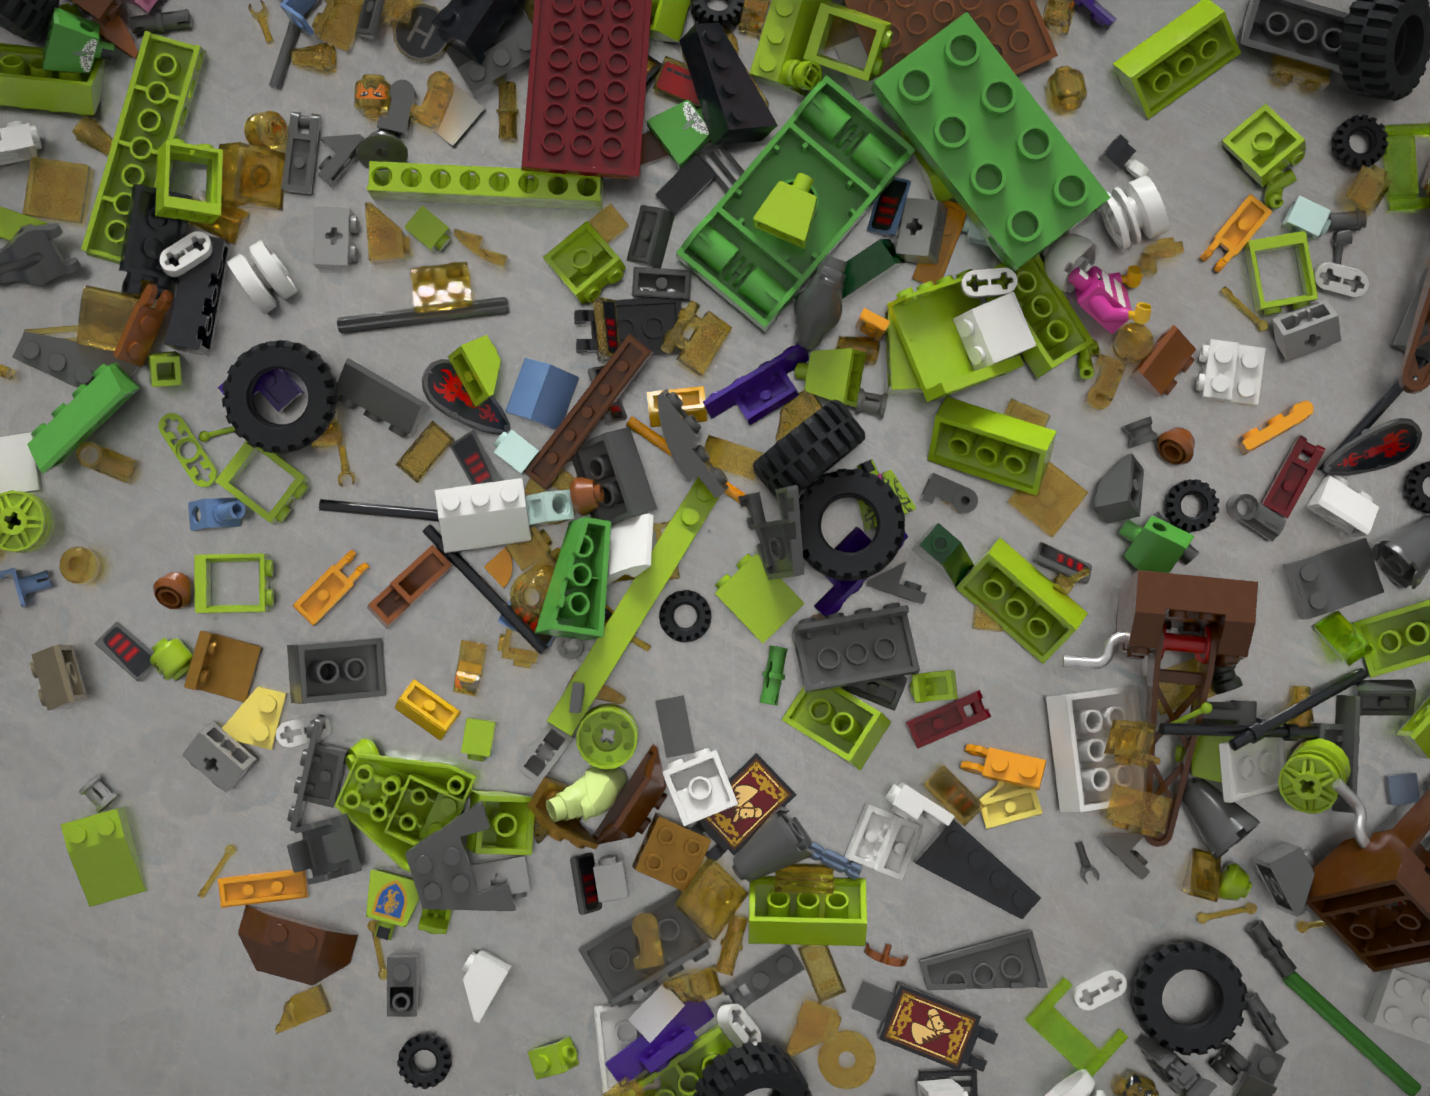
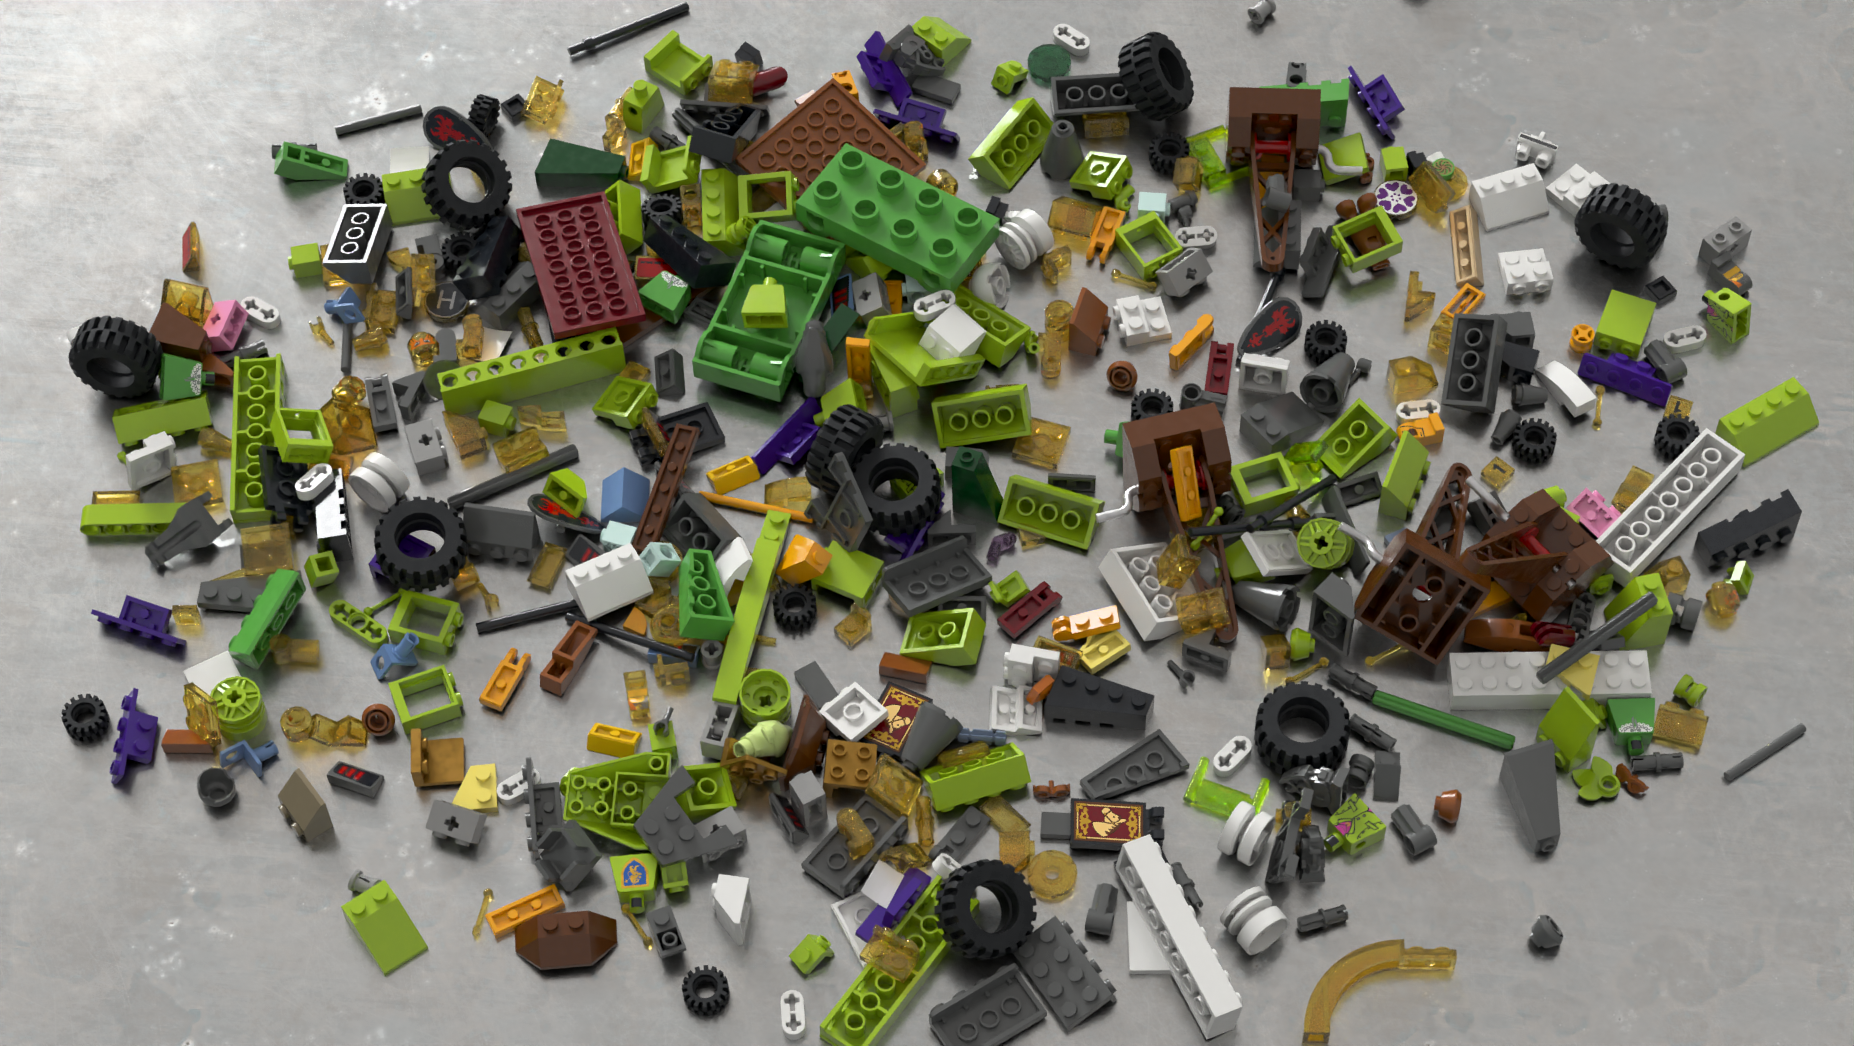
camera: 15 degrees left, 30 degrees down
dark orange hinge [113,284,173,367] -> none
lime head [150,638,193,682] -> none
clear yellow slope [275,984,331,1034] -> none
dark grey slope [287,638,385,704] -> none
dark grey tile [569,681,585,713] -> none
dark orange cone [570,477,604,516] -> none
dark grey slope [632,267,692,299] -> none
black tile [655,154,717,215] -> none
dark grey slope [657,389,729,498] -> none
clear yellow plate [661,300,732,376] -> none
bright green pin [759,645,788,706] -> none
clear yellow hand [1052,568,1091,595] -> none
dark pink torso [1068,265,1151,334] -> none
dark grey slope [1094,453,1144,523] -> none
dark grey wheel [1124,416,1158,448] -> none
none -> clear yellow slope [308,713,367,747]
none -> dark grey hand [653,707,674,737]
none -> light orange slope [775,534,833,586]
none -> clear yellow bracket [834,603,872,647]
none -> dark orange slope [879,652,932,684]
none -> clear purple arm [986,532,1017,562]
none -> orange tile [1026,675,1055,705]
none -> dark grey cone [1040,120,1084,180]
none -> clear yellow slope [1047,196,1103,241]
none -> light orange tile [1170,445,1202,521]
none -> lime window [1229,451,1301,518]

